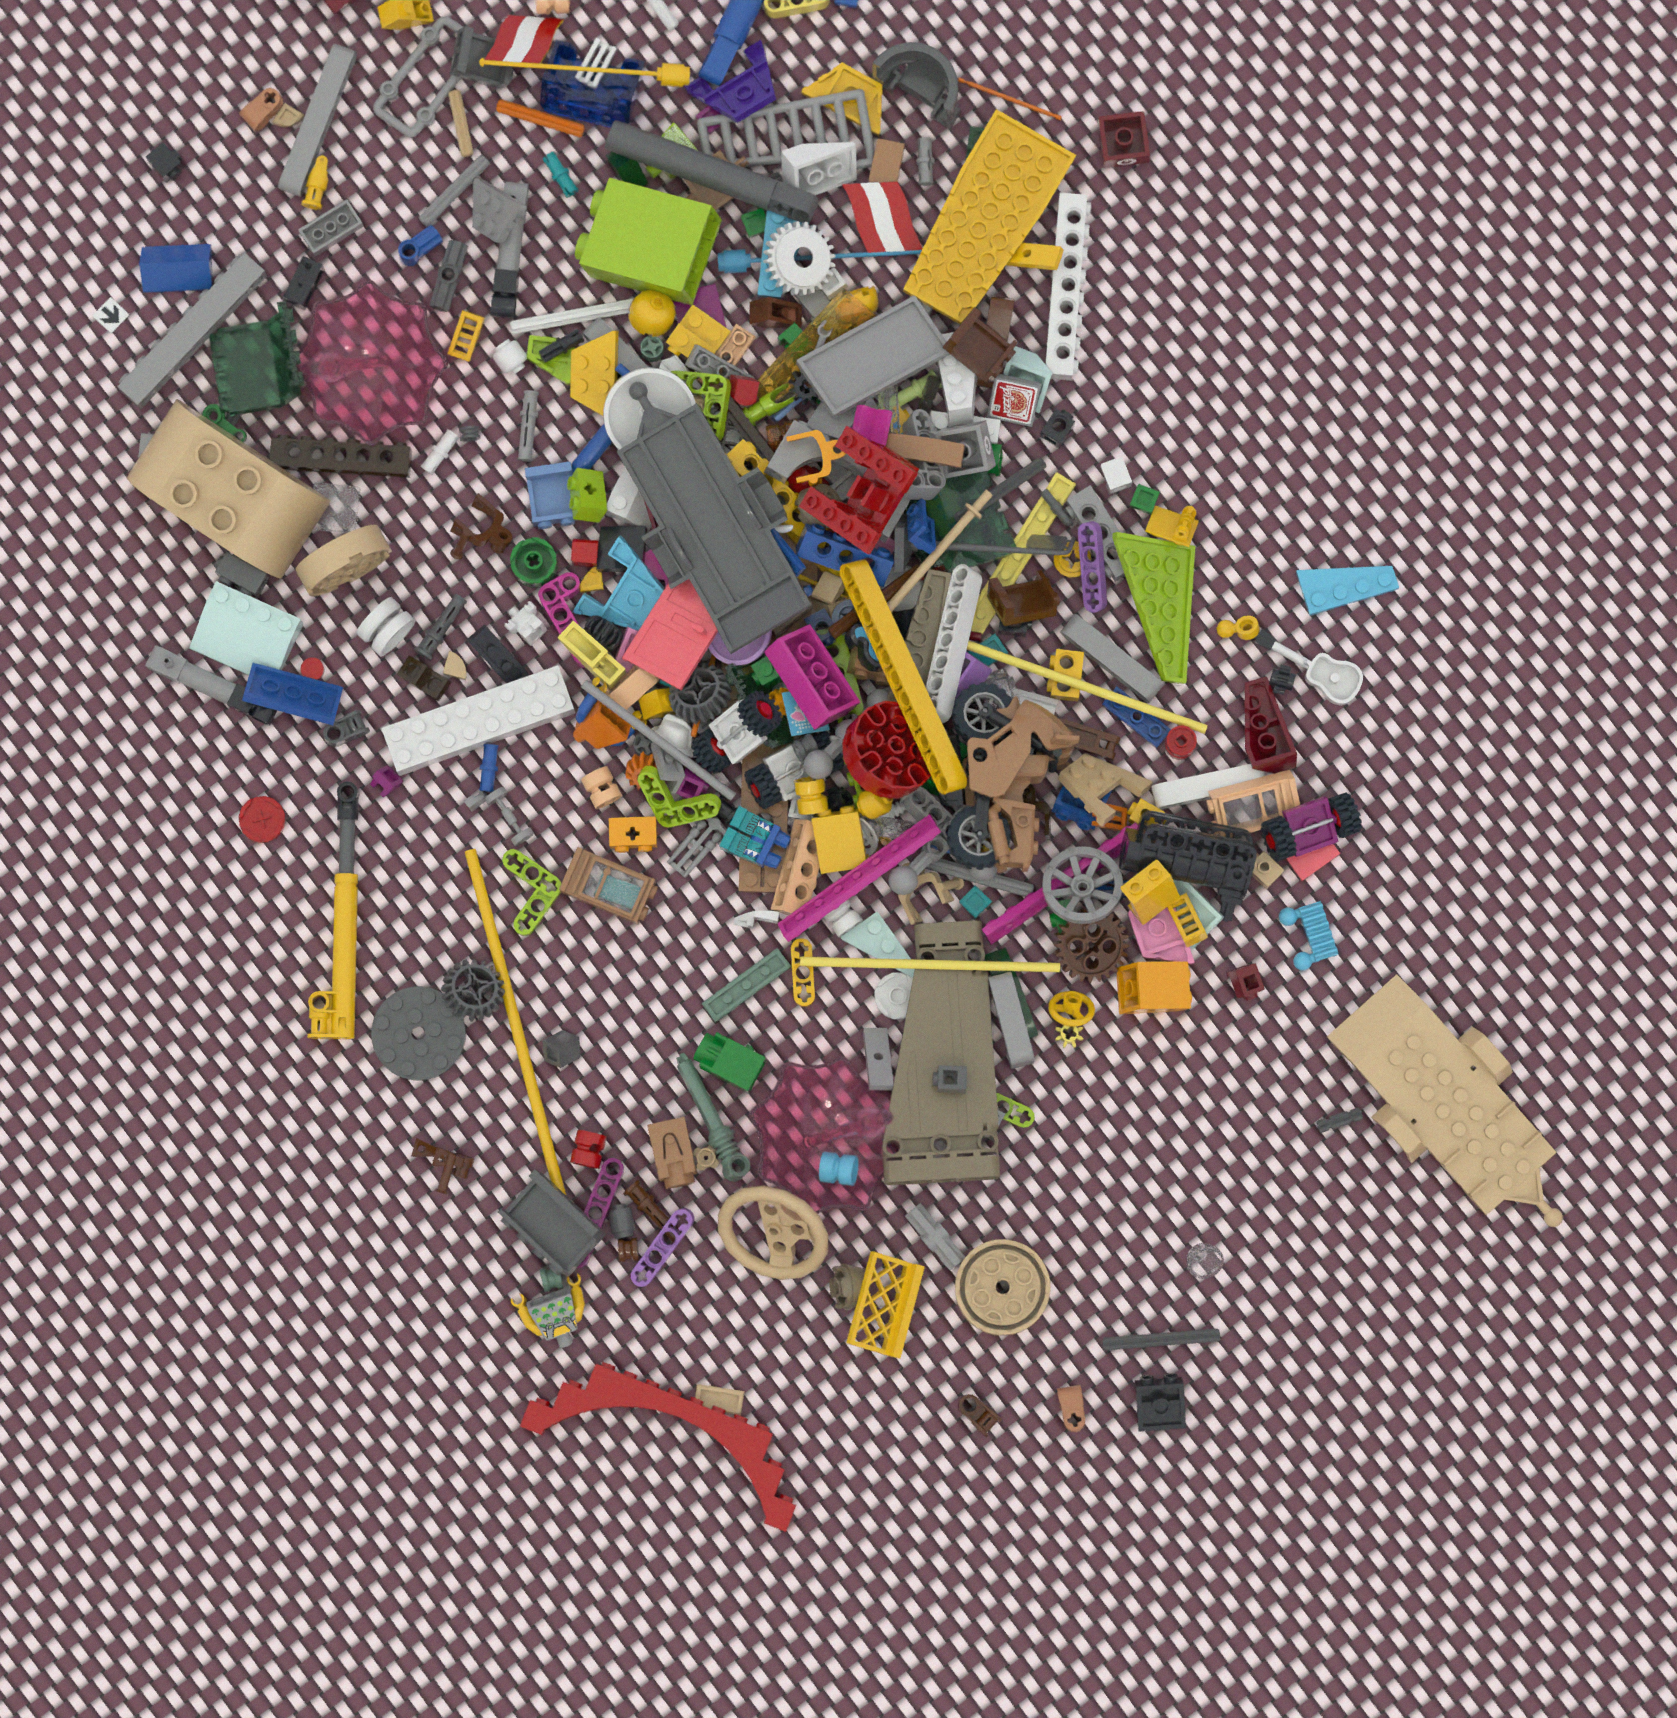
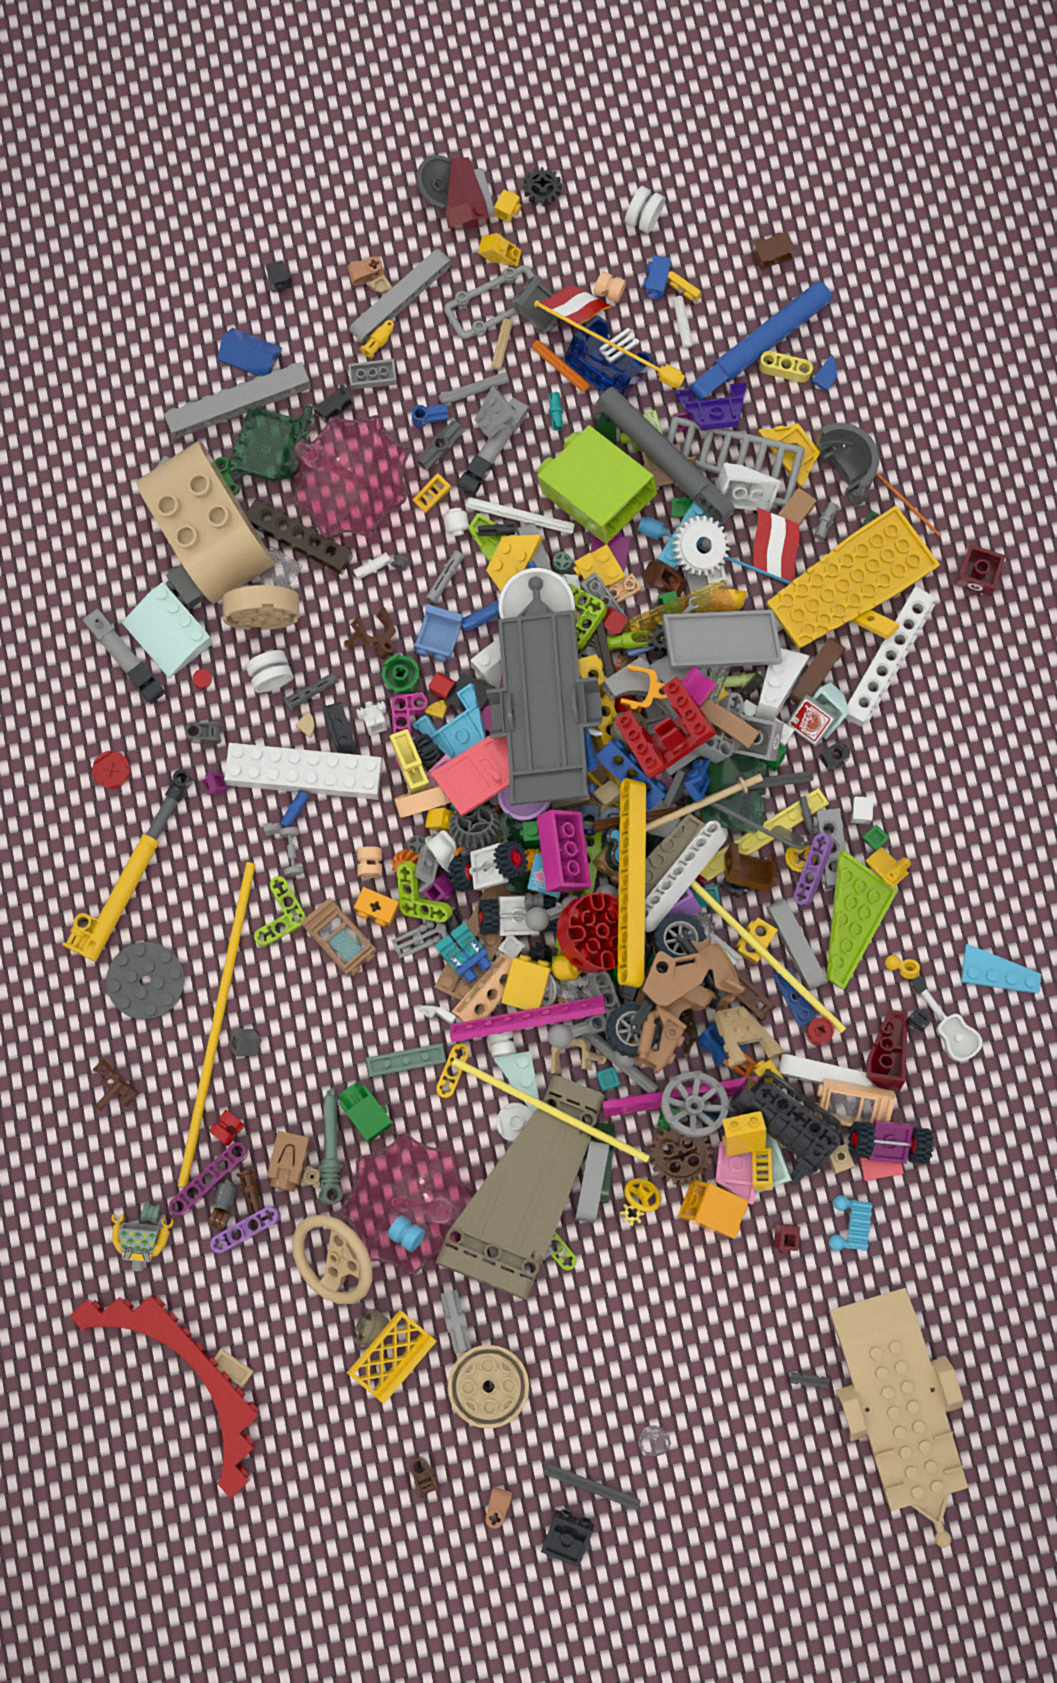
camera: 20 degrees right, 5 degrees down
white sticker [93,297,129,333] -> none
blue plate [242,663,343,725] -> none
dark brown slope [396,655,451,701] -> none
dark grey gear [441,958,505,1022] -> none
dark grey panel [498,1169,606,1277] -> none
lime brick [567,468,607,523] -> none
orange torso [573,677,647,749] -> none
light grey piece [581,680,736,801] -> none
yellow cylinder [628,289,676,337] -> none
yellow wheel [794,776,829,815] -> none
light grey tile [863,1028,894,1090] -> none
dark grey brick [932,1065,967,1094] -> none
reddish brown panel [942,307,1018,383] -> none

